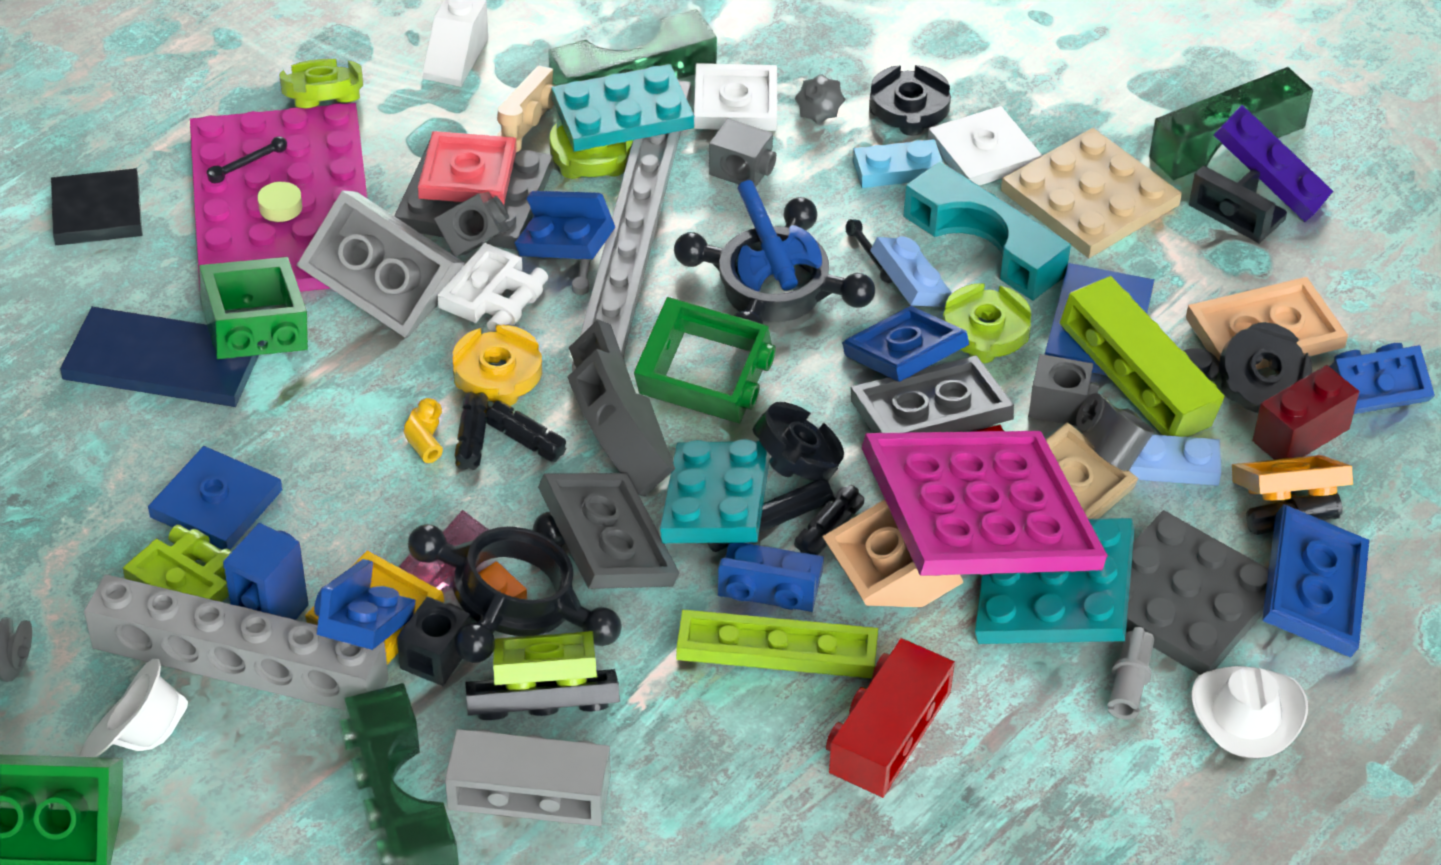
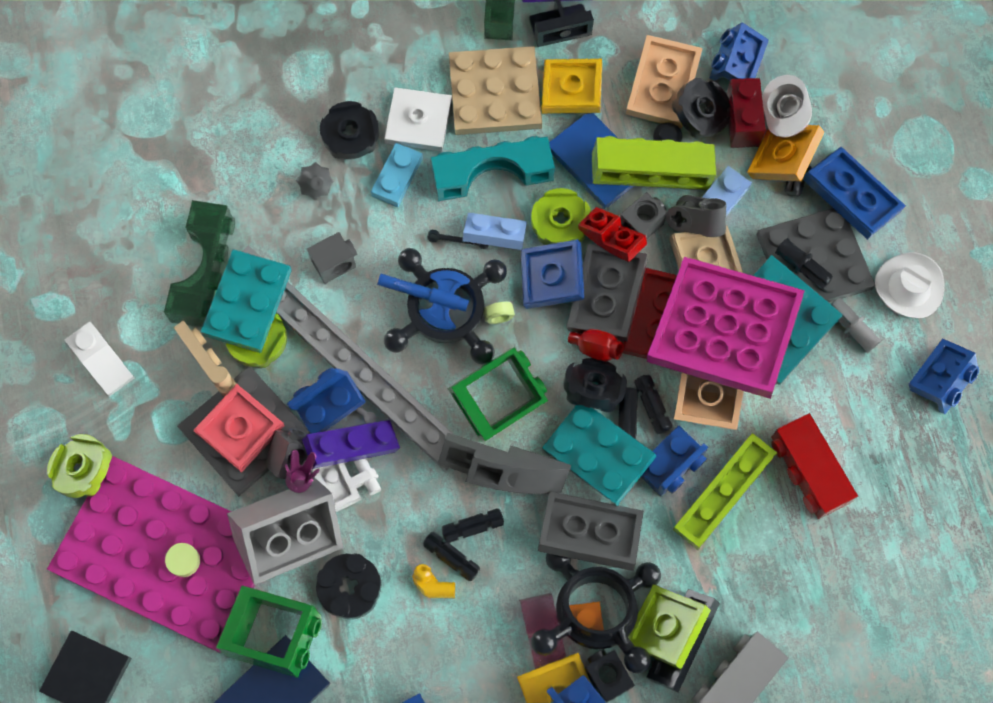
camera: 55 degrees left, 25 degrees up
black hinge [207,136,287,183] -> none
yellow plate [453,325,542,406] -> none
white plate [694,63,777,131] -> none
none -> flat silver piece [285,450,320,493]
none -> dark purple plate [302,420,400,469]
none -> black plate [316,553,382,620]
none -> yellowish green tile [483,302,515,324]
none -> yellow plate [541,58,603,114]
none -> red plant [568,329,624,361]
none -> red slope [578,207,647,262]
none -> white piece [762,75,812,138]
none -> black axle [775,238,833,289]
none -> blue bracket [909,338,979,414]

